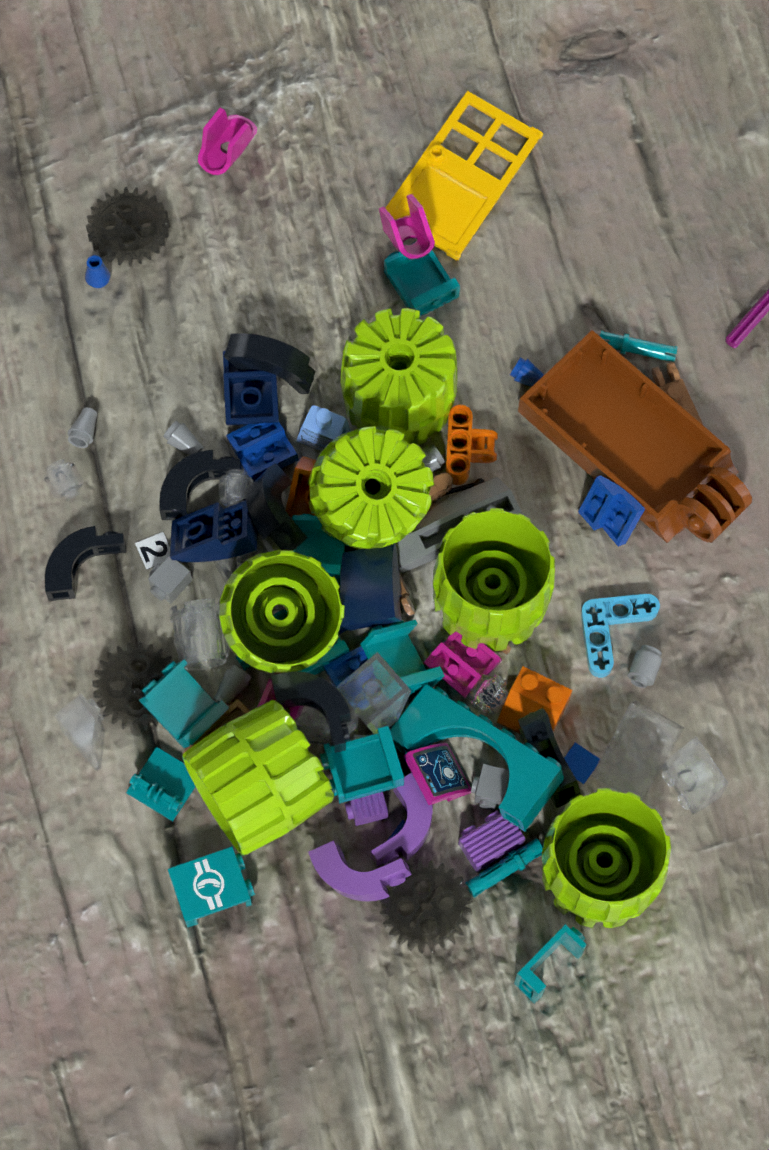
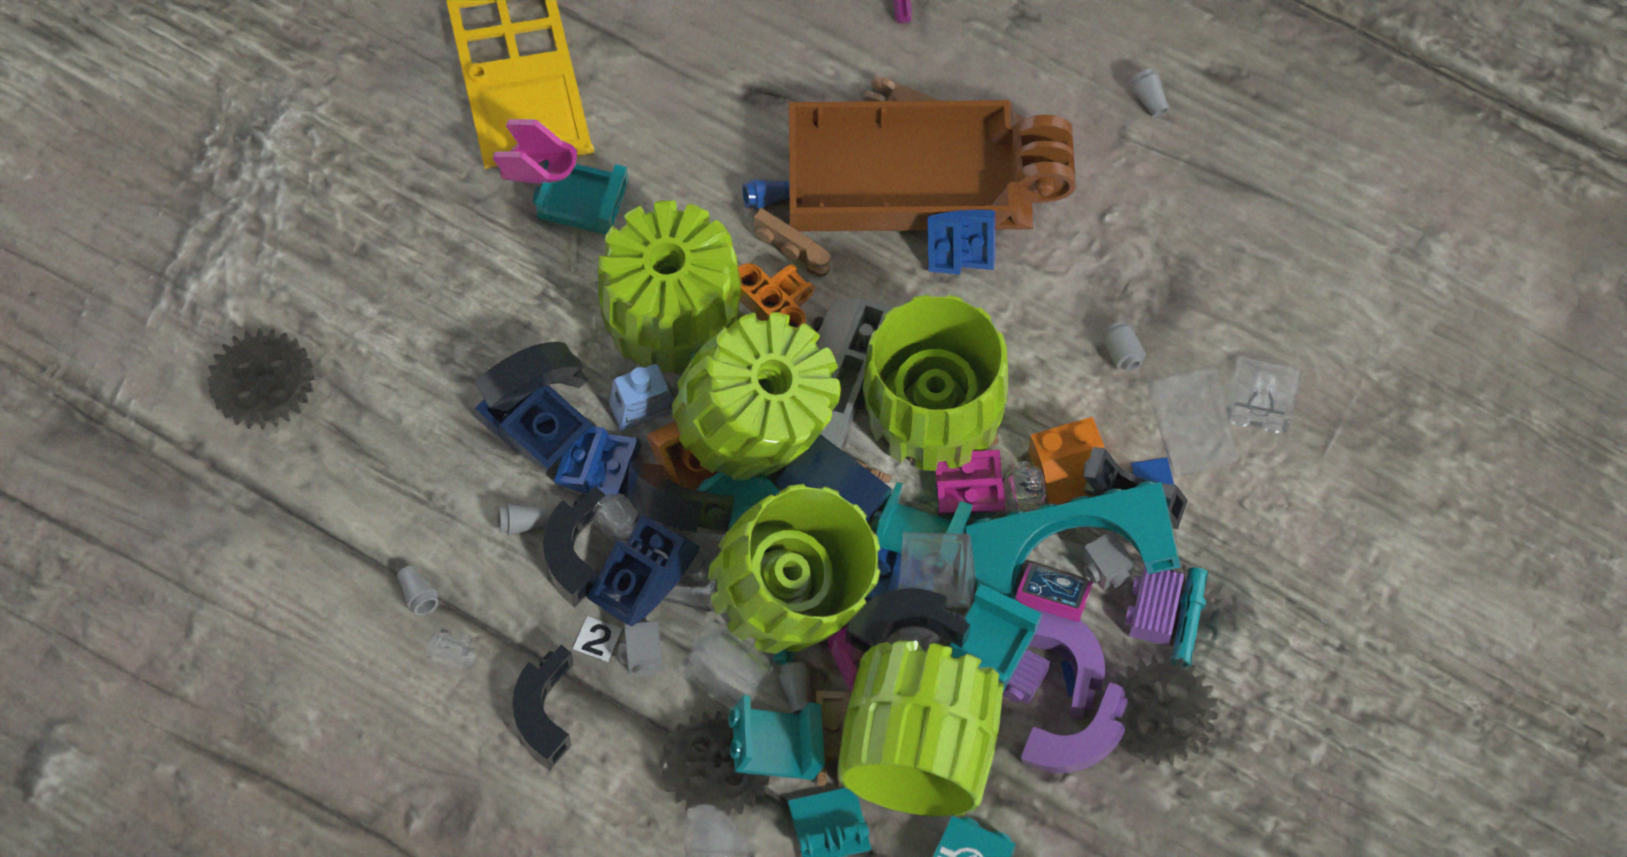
camera: 45 degrees left, 5 degrees down
blue cone [85,255,111,288] -> none
dark pink piece [198,107,257,175] -> none
teal panel [514,924,587,1004] -> none
lime wheel [542,788,671,928] -> none
medium azure beam [581,594,660,678] -> none
teal pin [600,330,678,362] -> none
none -> medium nougat hinge [753,208,831,278]

